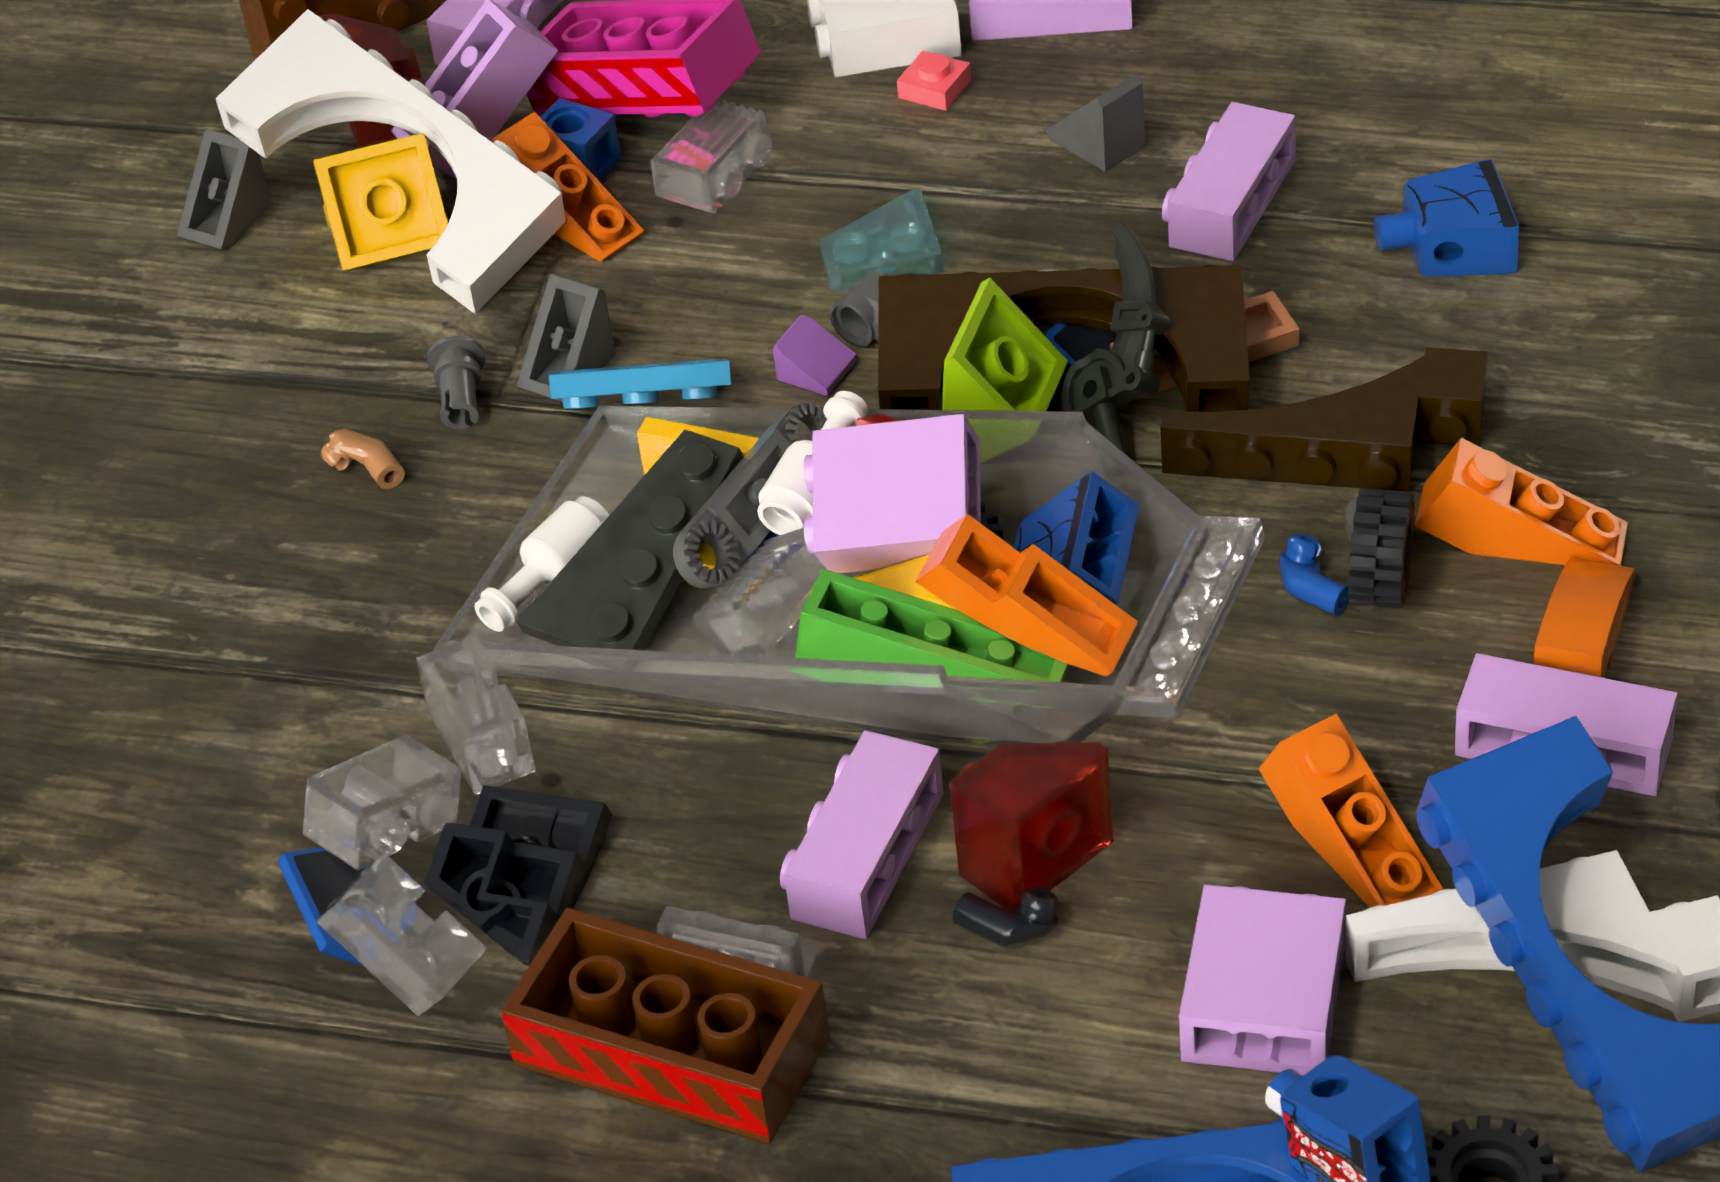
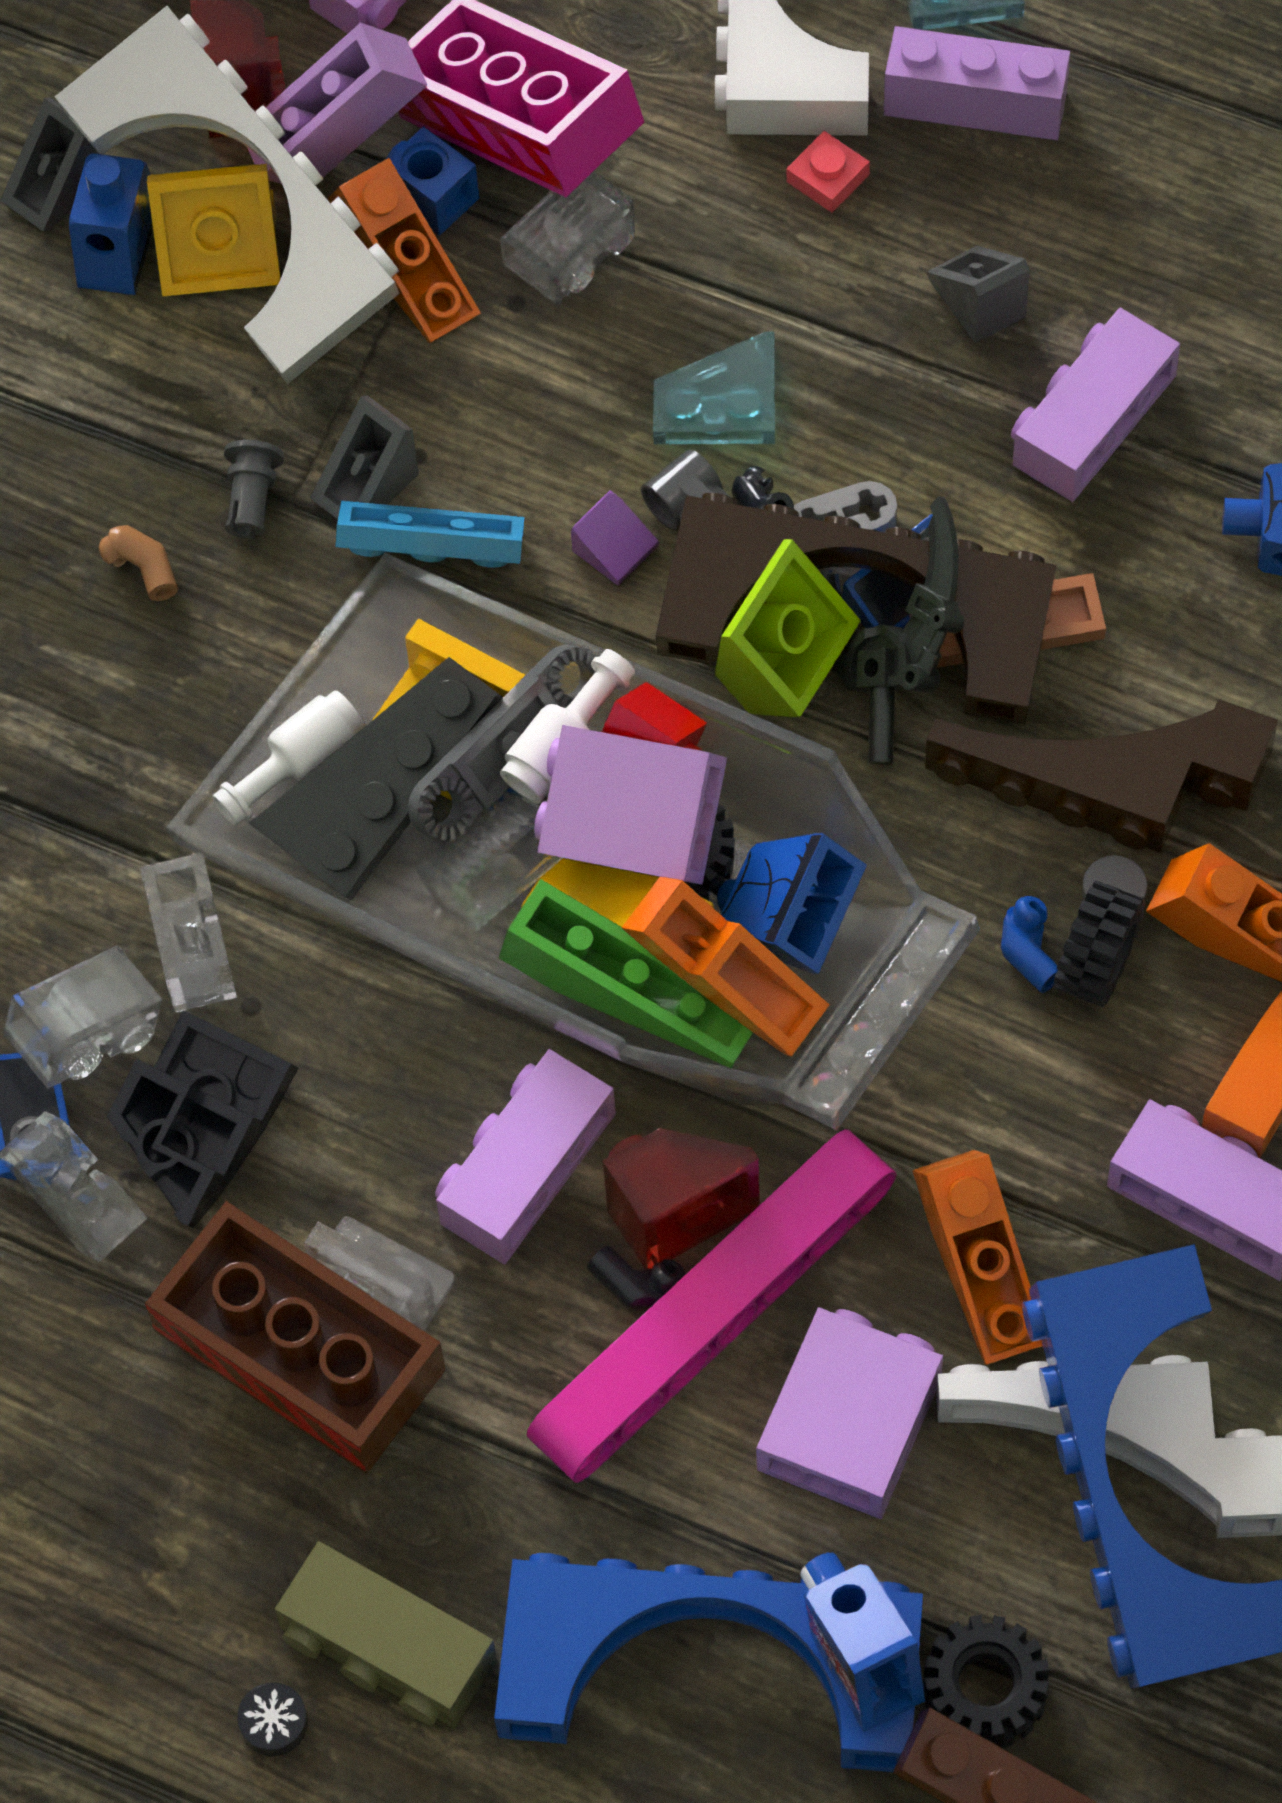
camera: 10 degrees right, 20 degrees up
none -> blue torso [69,153,153,295]
none -> dark pink beam [526,1129,897,1483]

